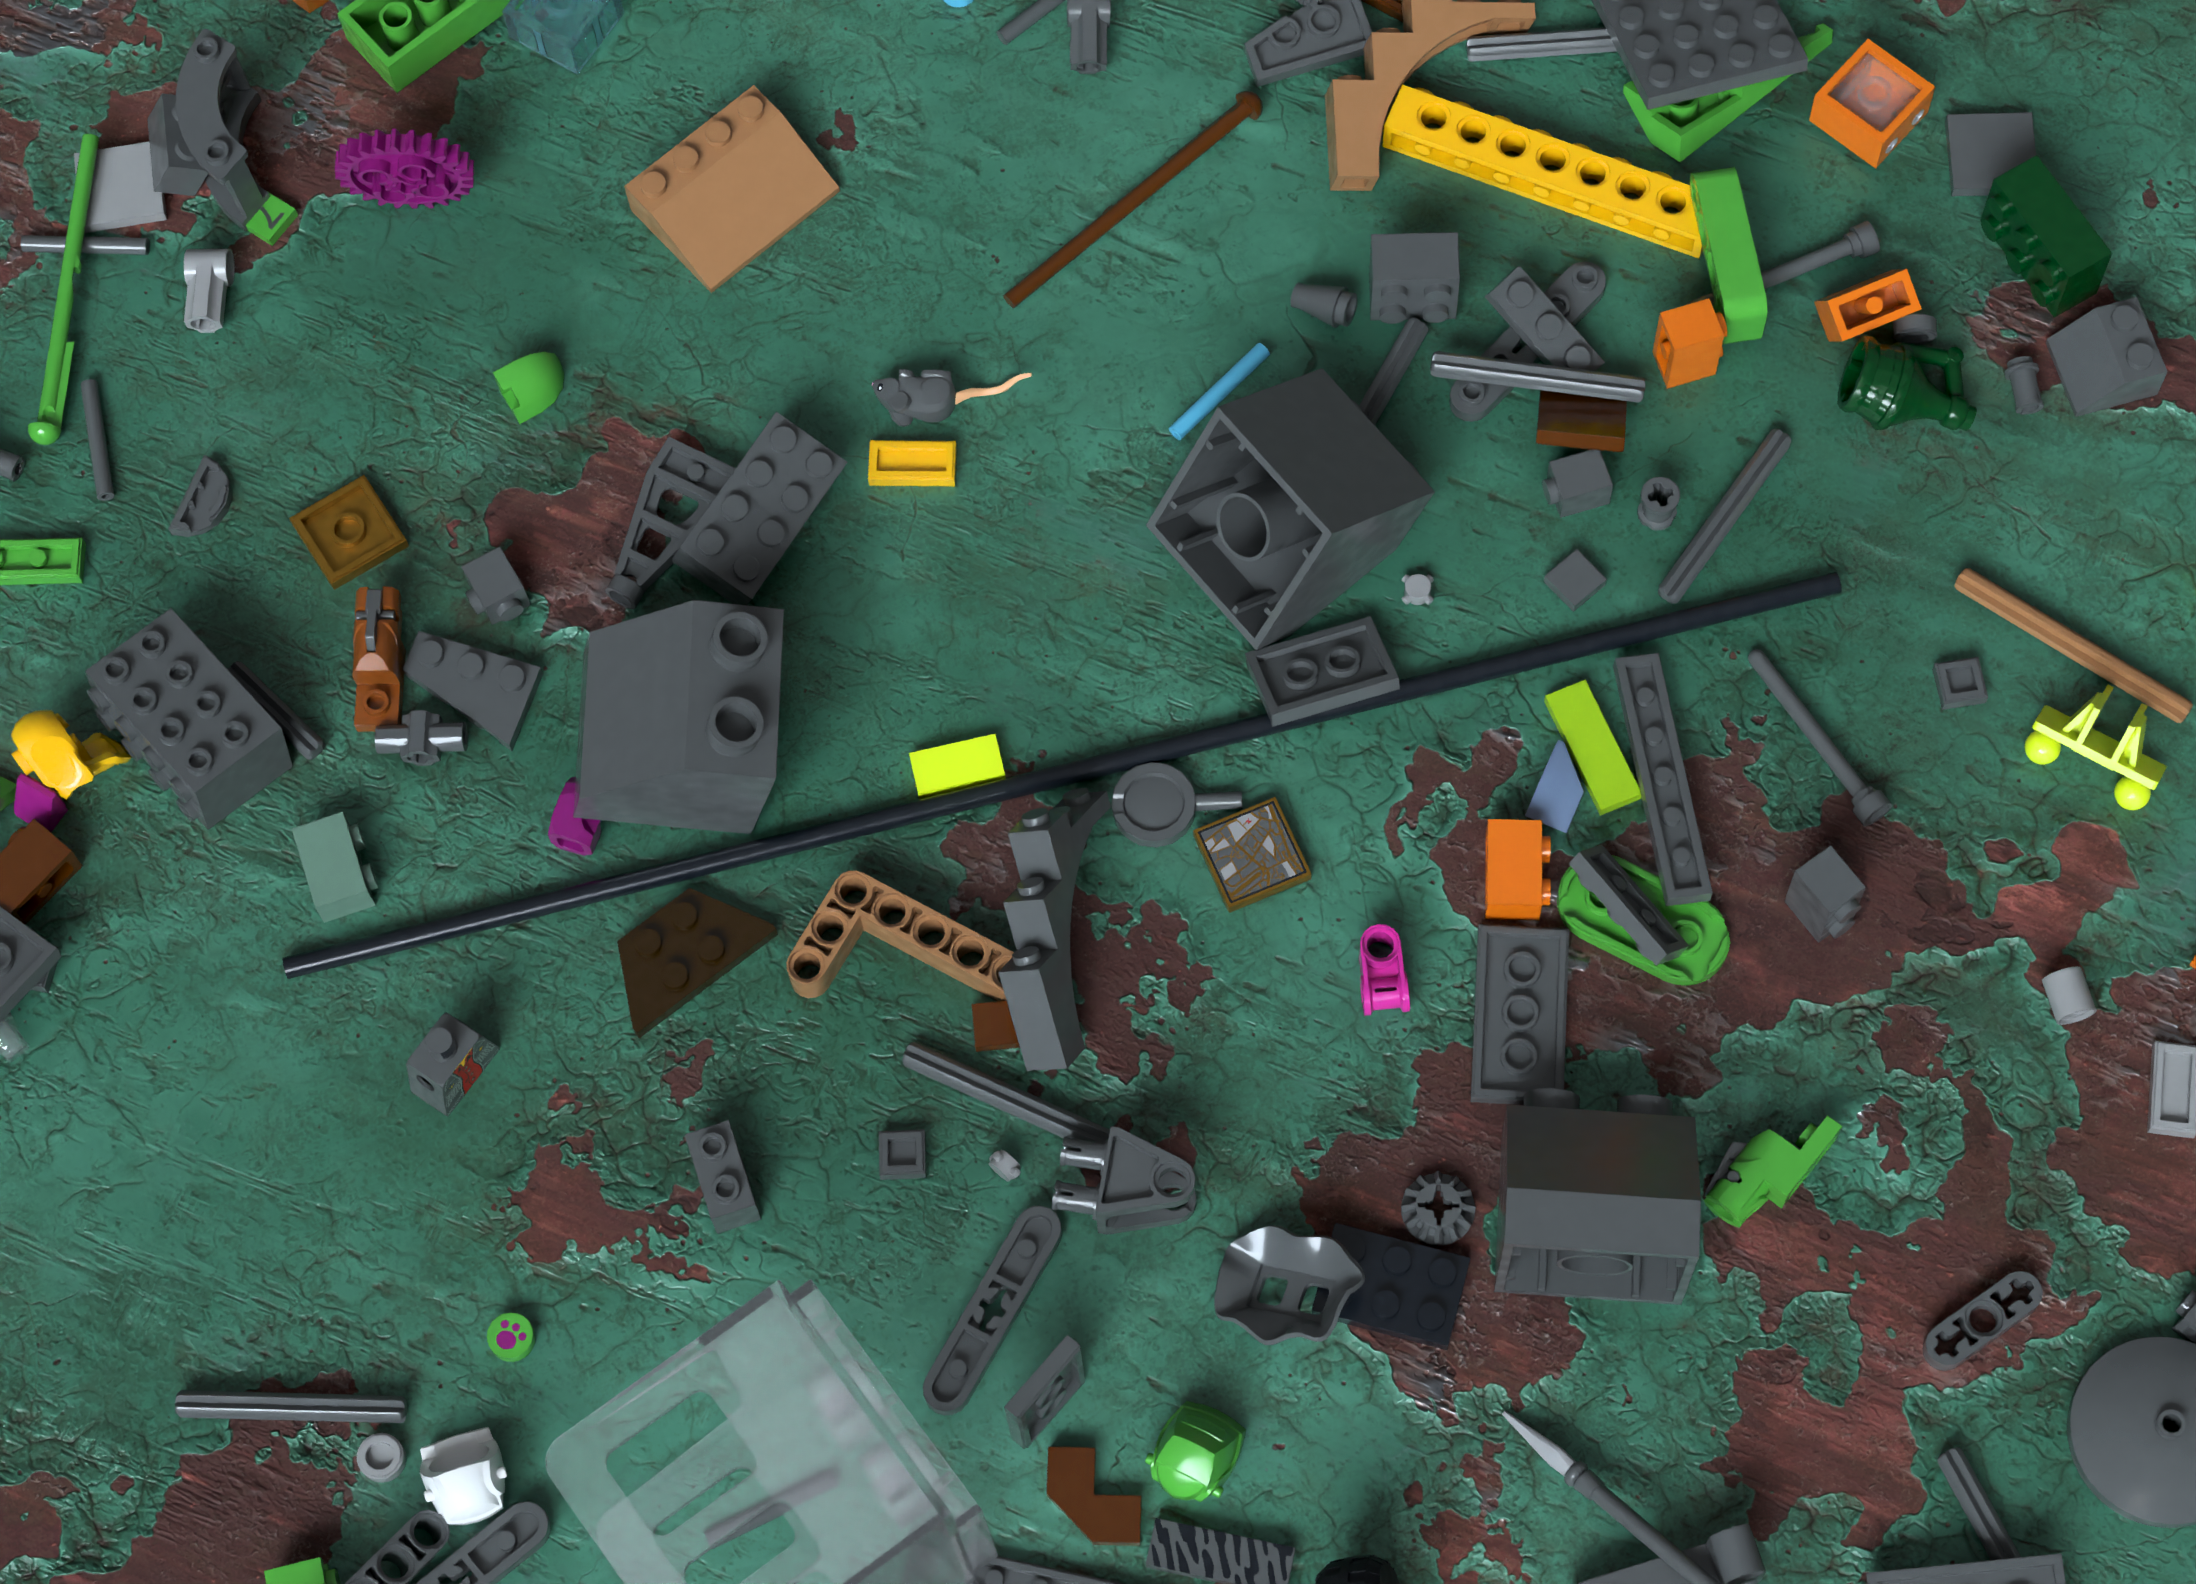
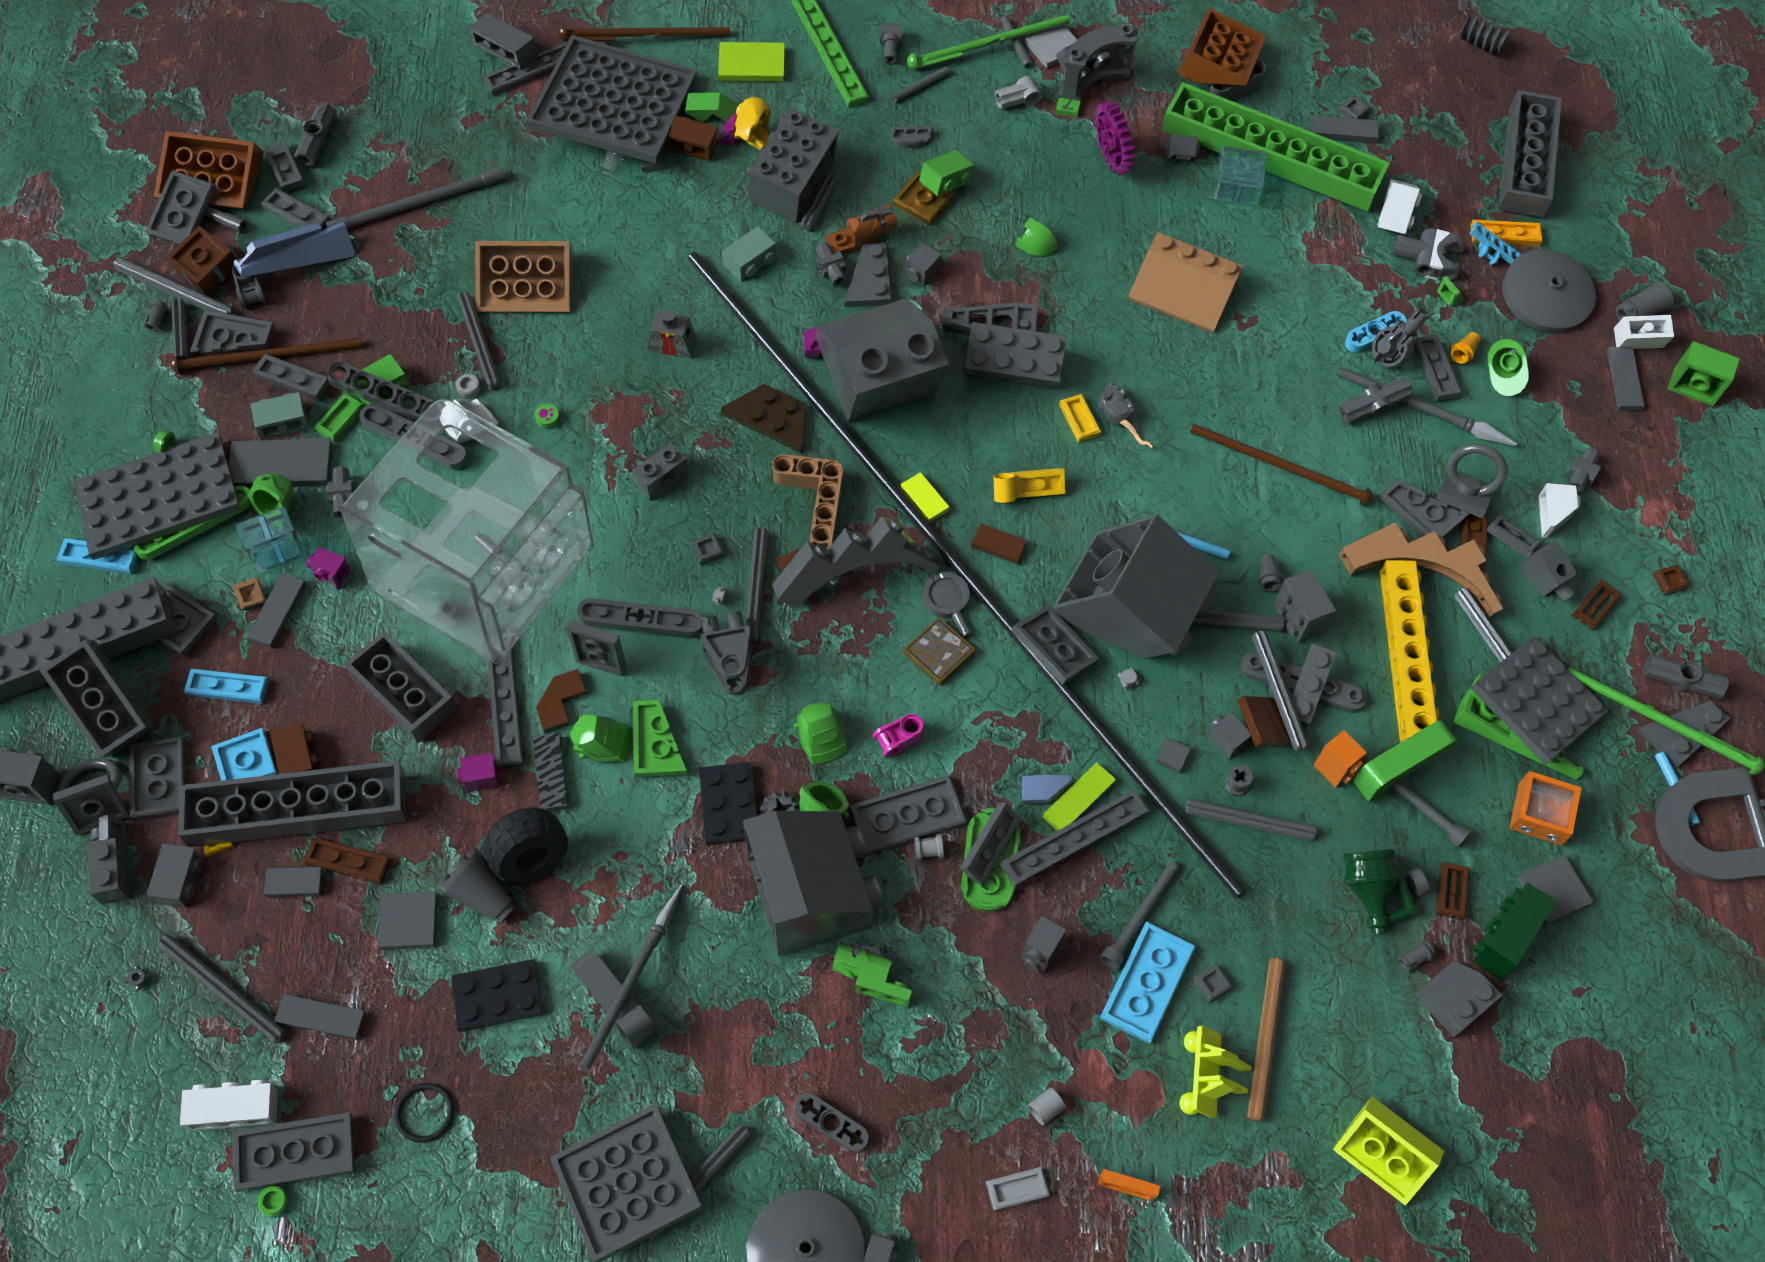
camera: 60 degrees right, 5 degrees down
dark grey piece [1214,1225,1365,1345] -> none
orange brick [1485,819,1551,921] -> none
orange brick [1814,269,1922,342] -> none
none -> medium nougat slope [475,241,573,312]
none -> bright green wing [633,700,688,777]
none -> bright green helmet [793,702,847,765]
none -> bright green helmet [799,781,849,819]
none -> light grey bush [914,834,944,861]
none -> bright green brick [919,150,974,196]
none -> reddish brown tile [971,523,1027,564]
none -> yellow plate [993,468,1065,503]
none -> medium azure tile [1099,921,1196,1044]
none -> dark grey window [1164,134,1200,160]
none -> reddish brown tile [1436,862,1469,921]

